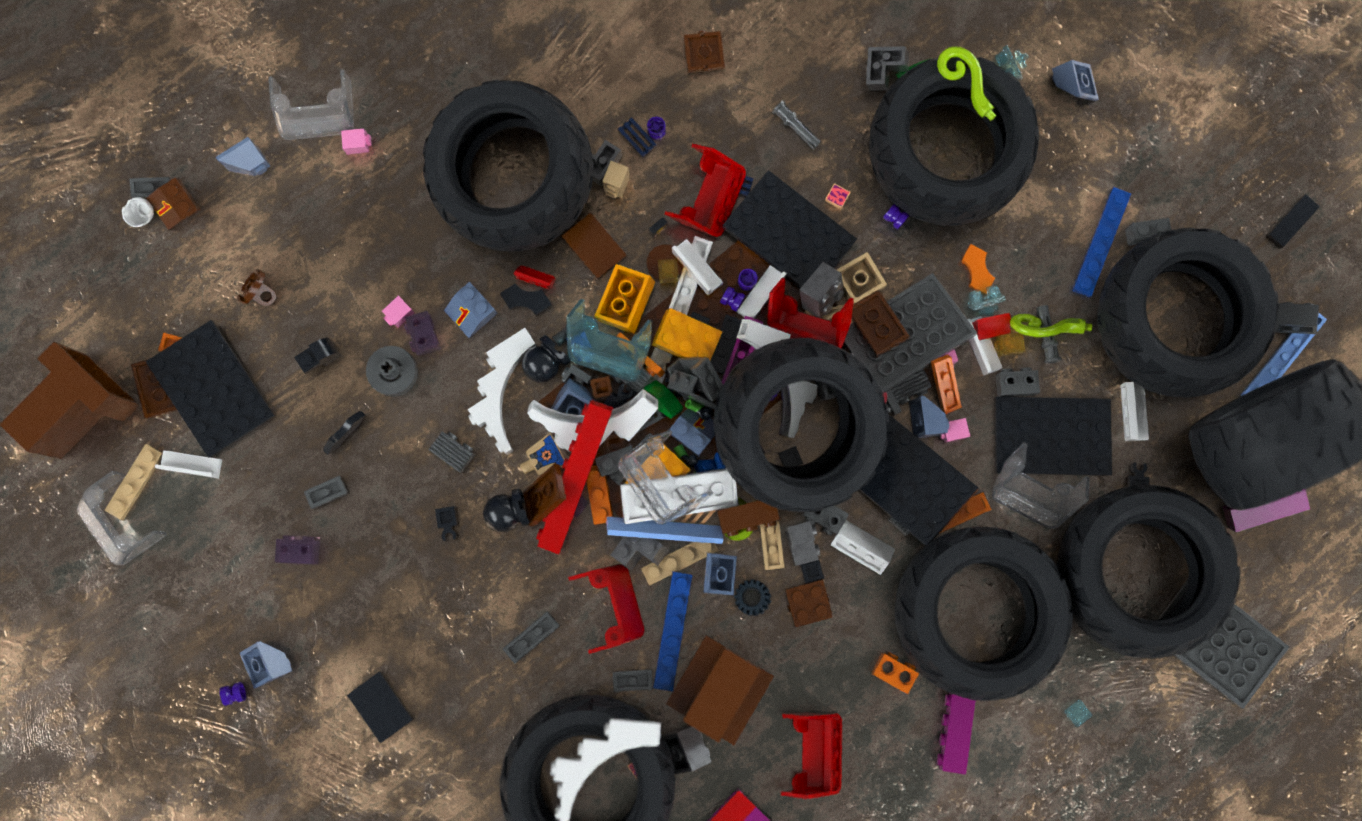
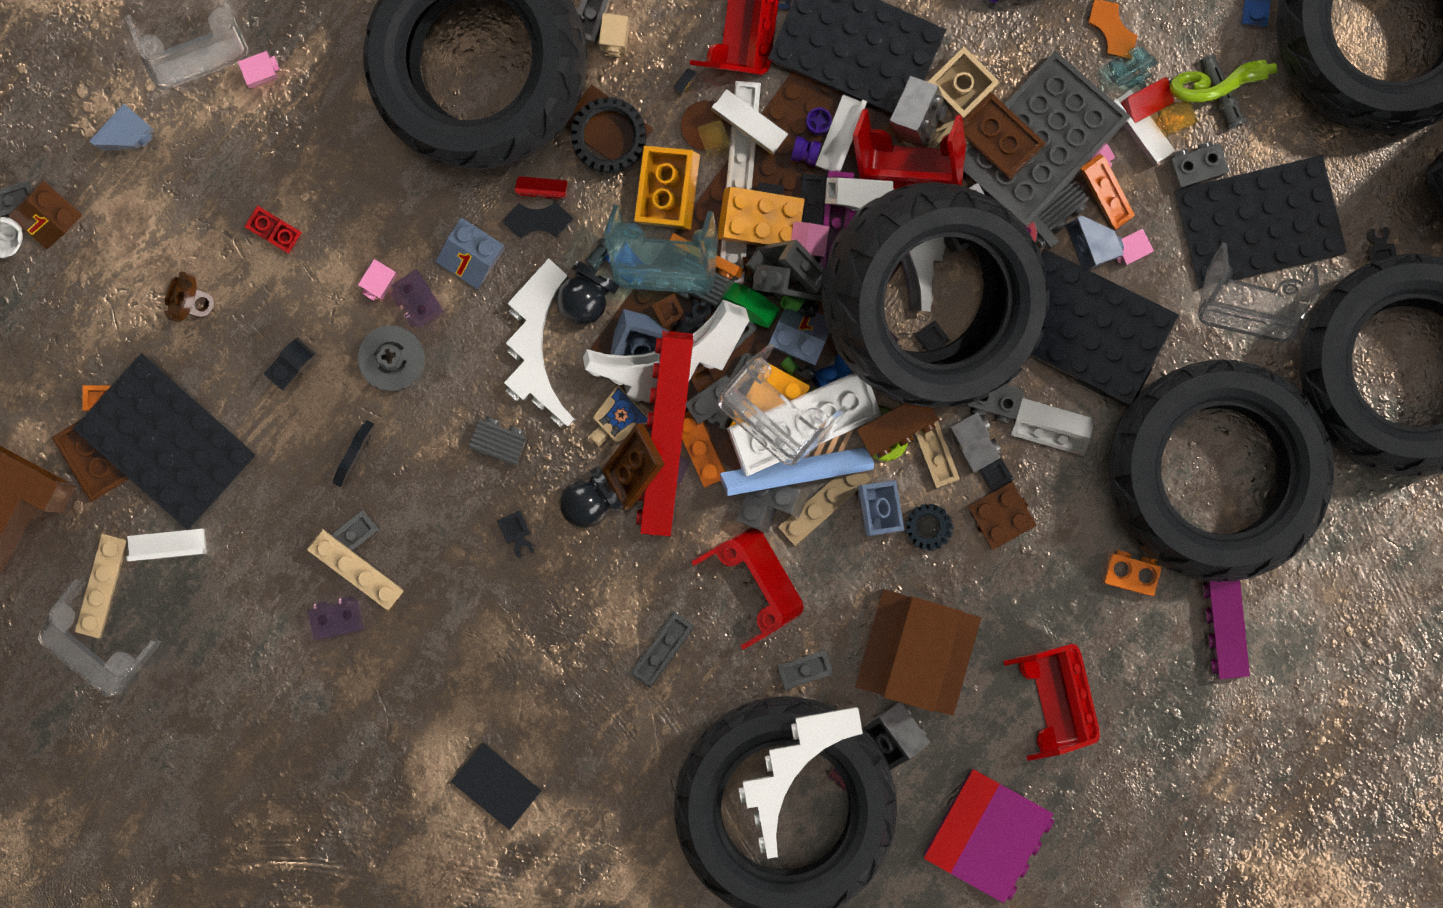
camera: 15 degrees left, 5 degrees up
dark purple wheel [220,682,246,706] -> none
sand blue slope [240,641,292,689] -> none
dark grey bracket [561,364,593,386] -> none
blue plate [653,571,692,691] -> none
orange plate [939,492,992,534] -> none
clear light blue tile [1064,699,1093,728] -> none
white panel [1120,382,1149,441] -> none
none -> red slope [244,205,302,254]
none -> tan plate [307,529,404,611]
none -> black tyre [571,97,646,174]
none -> bright pink brick [791,222,829,257]

